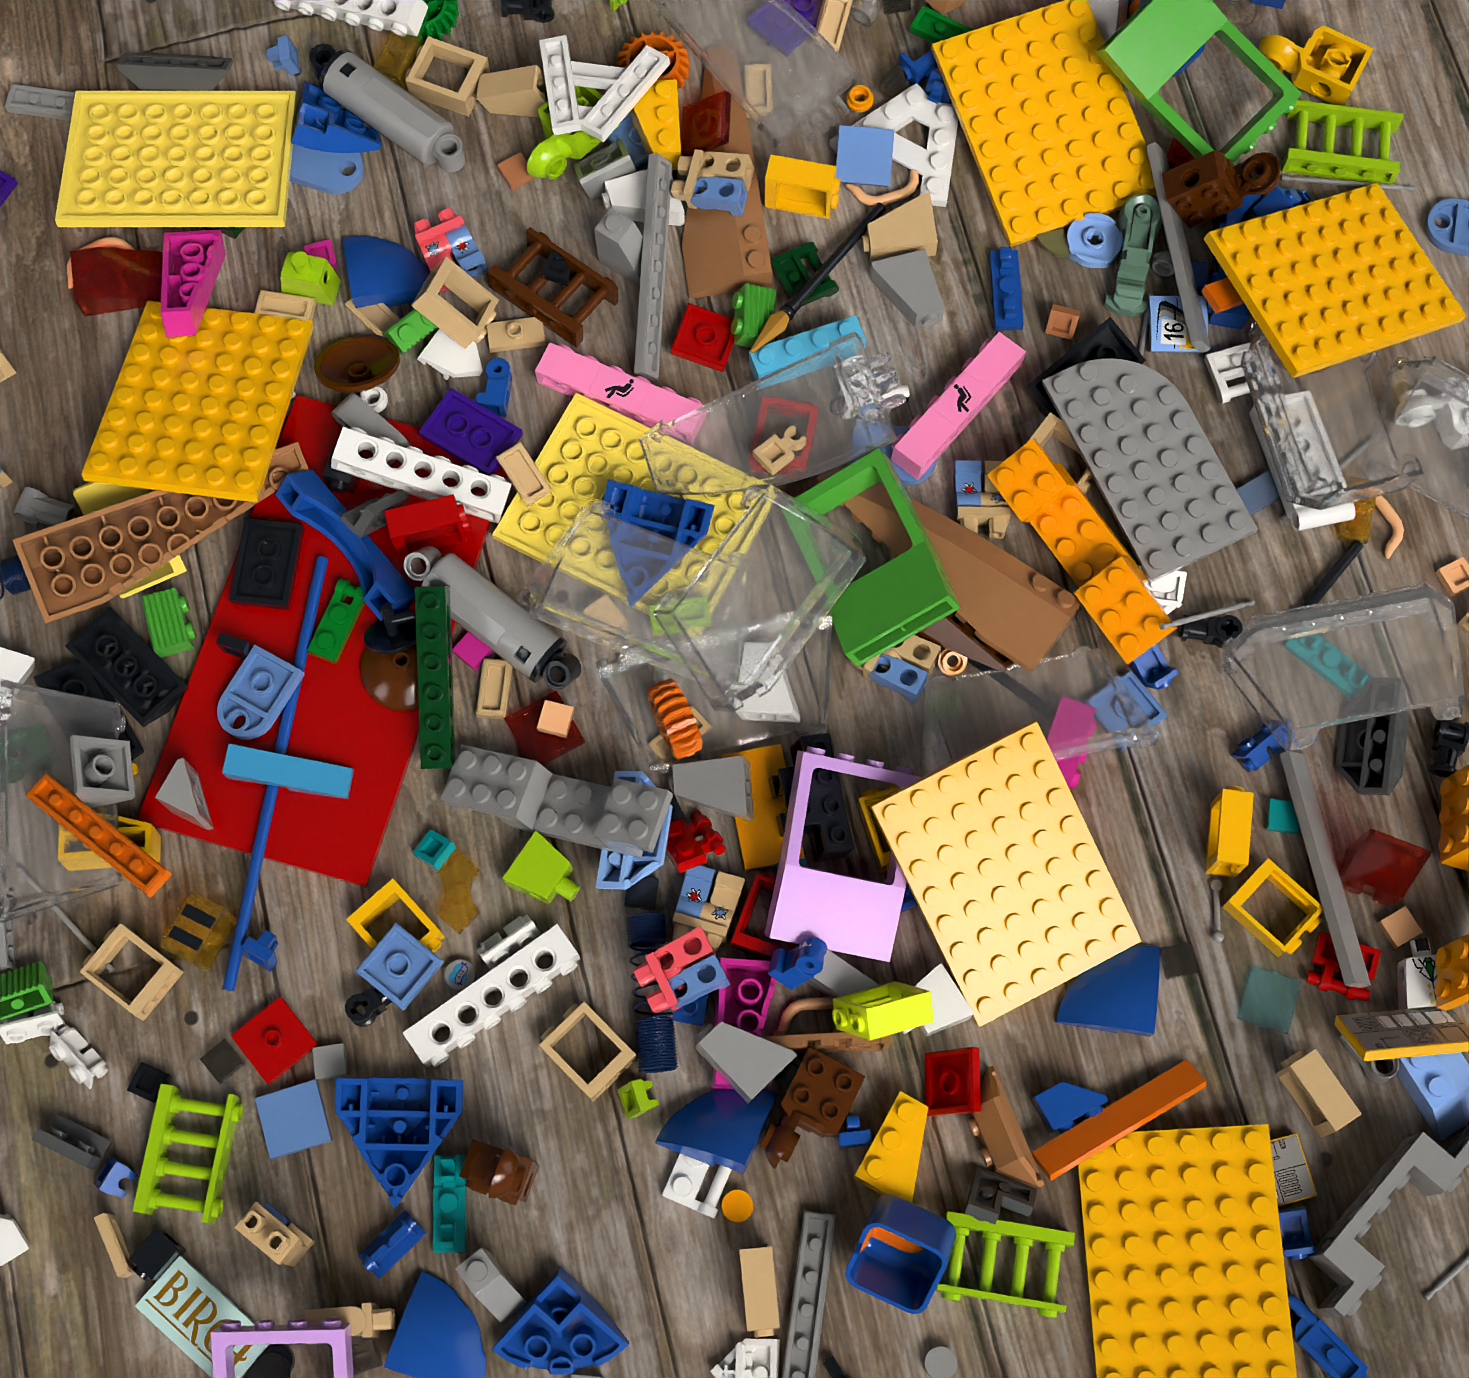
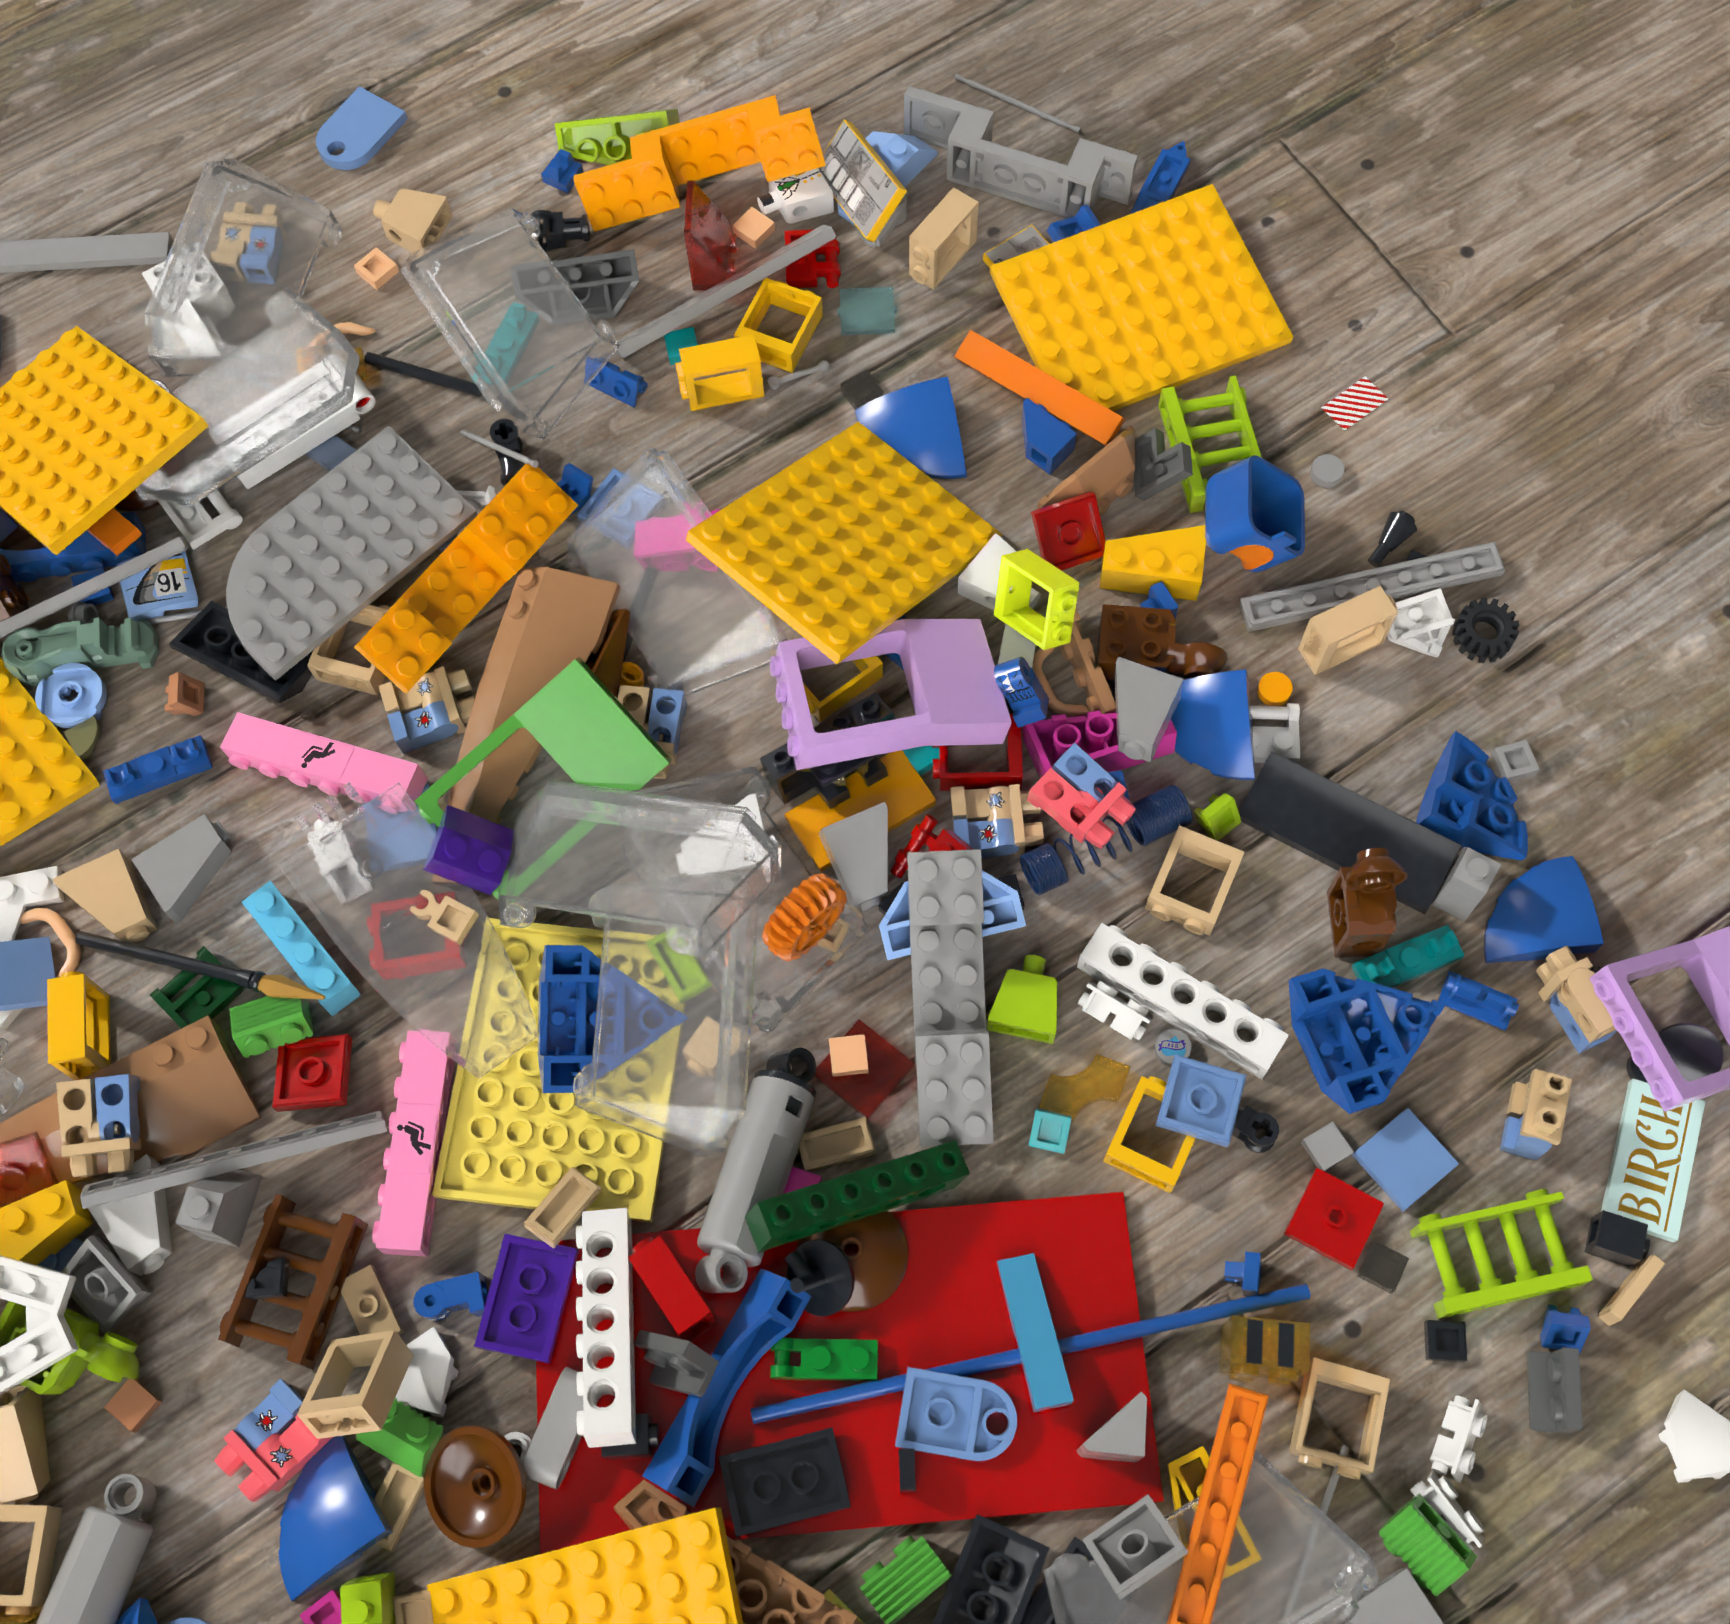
camera: 110 degrees left, 5 degrees down
none -> dark purple slope [423,805,514,895]
none -> black arch [1239,751,1462,915]

